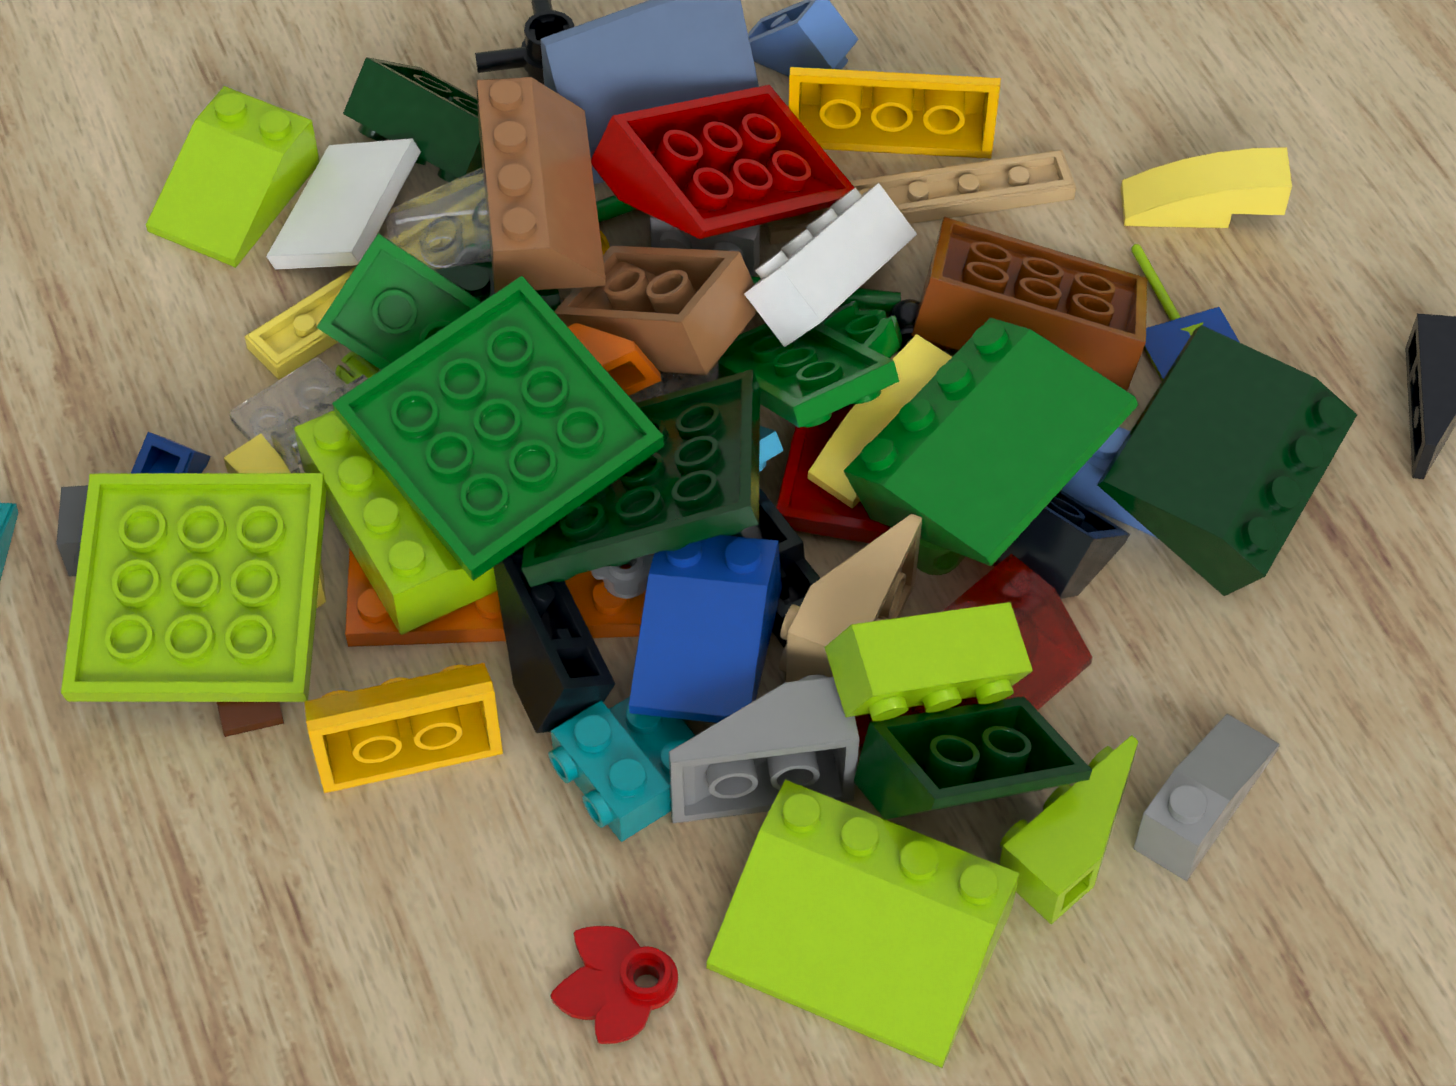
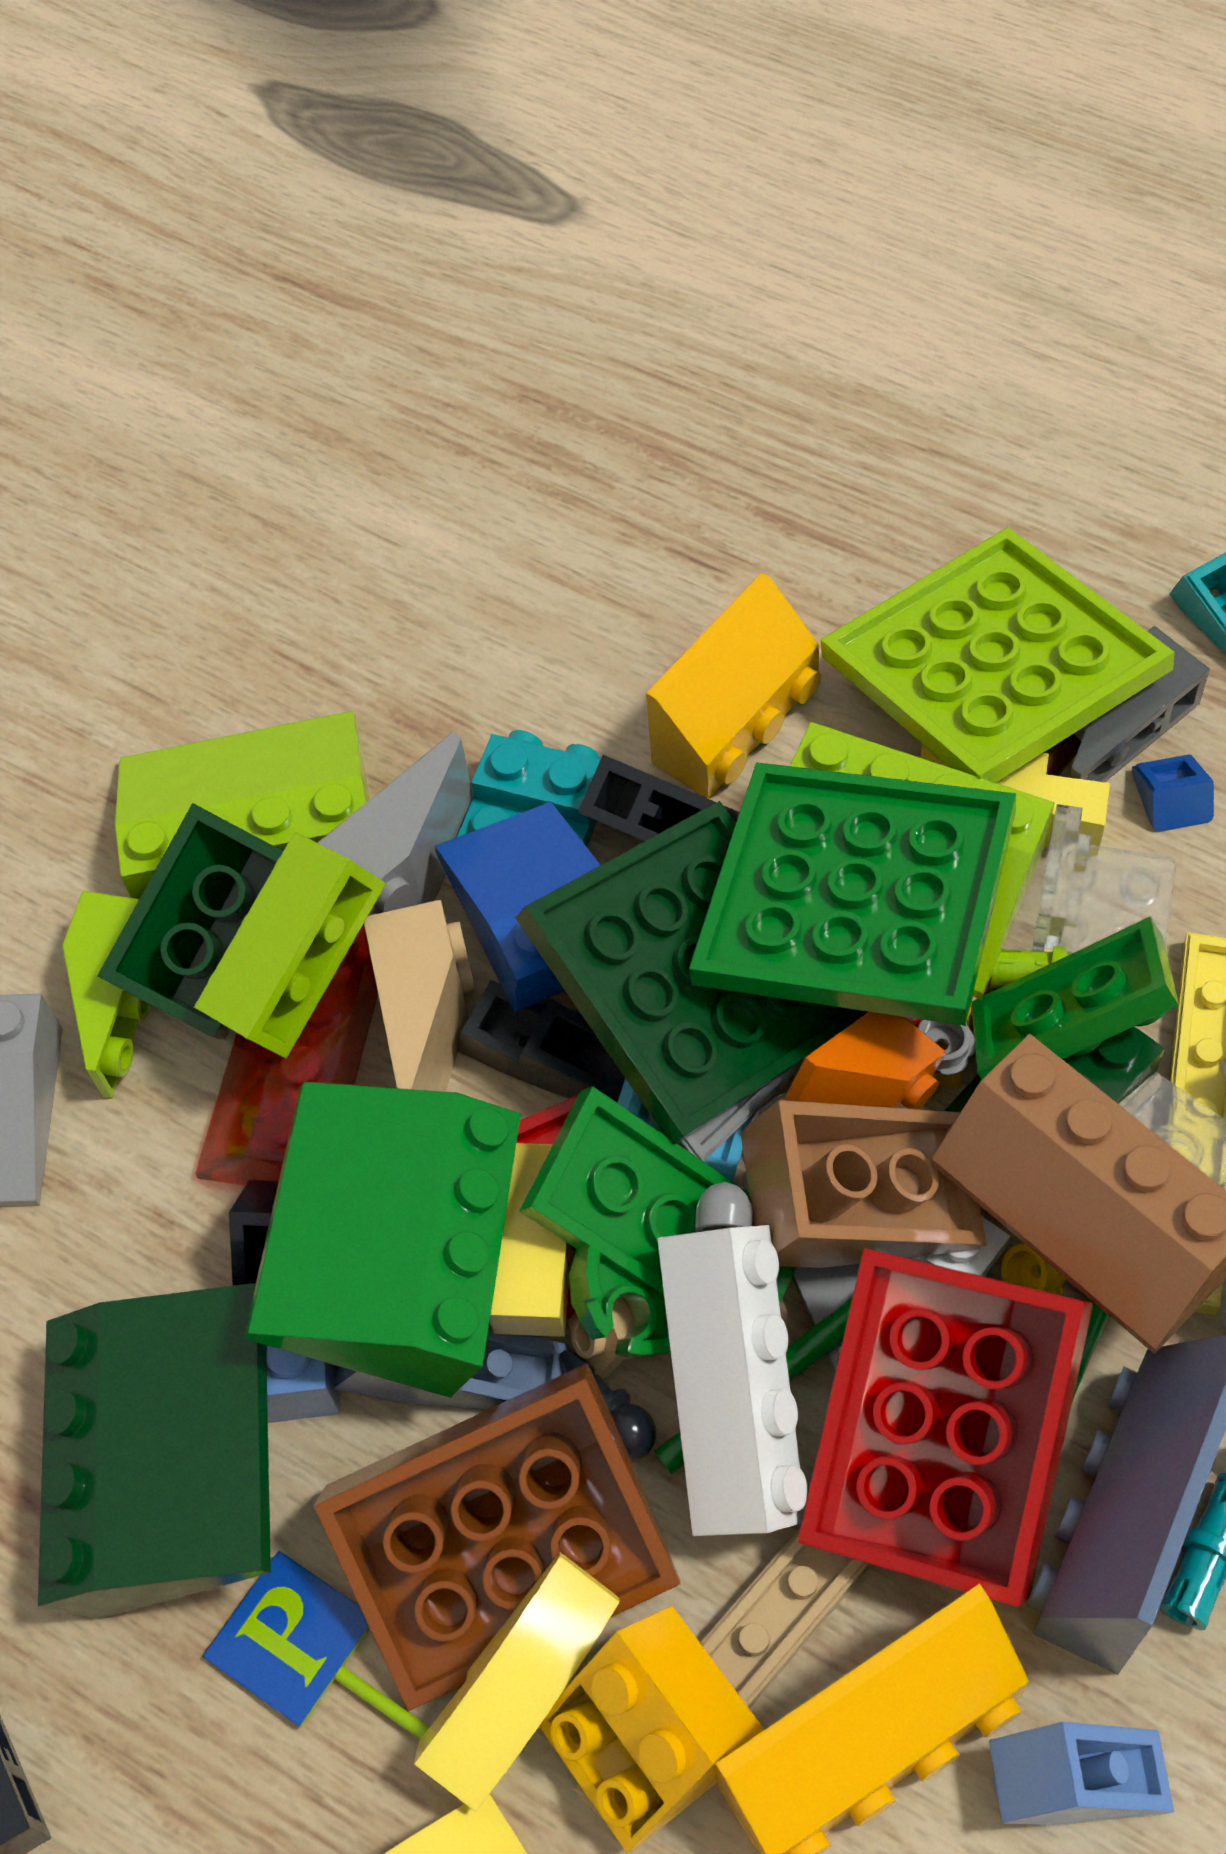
camera: 150 degrees right, 5 degrees up
red plate [550,926,679,1044] -> none
none -> light yellow slope [414,1552,620,1812]
none -> yellow slope [539,1605,765,1853]
none -> light grey hinge [695,1182,753,1232]

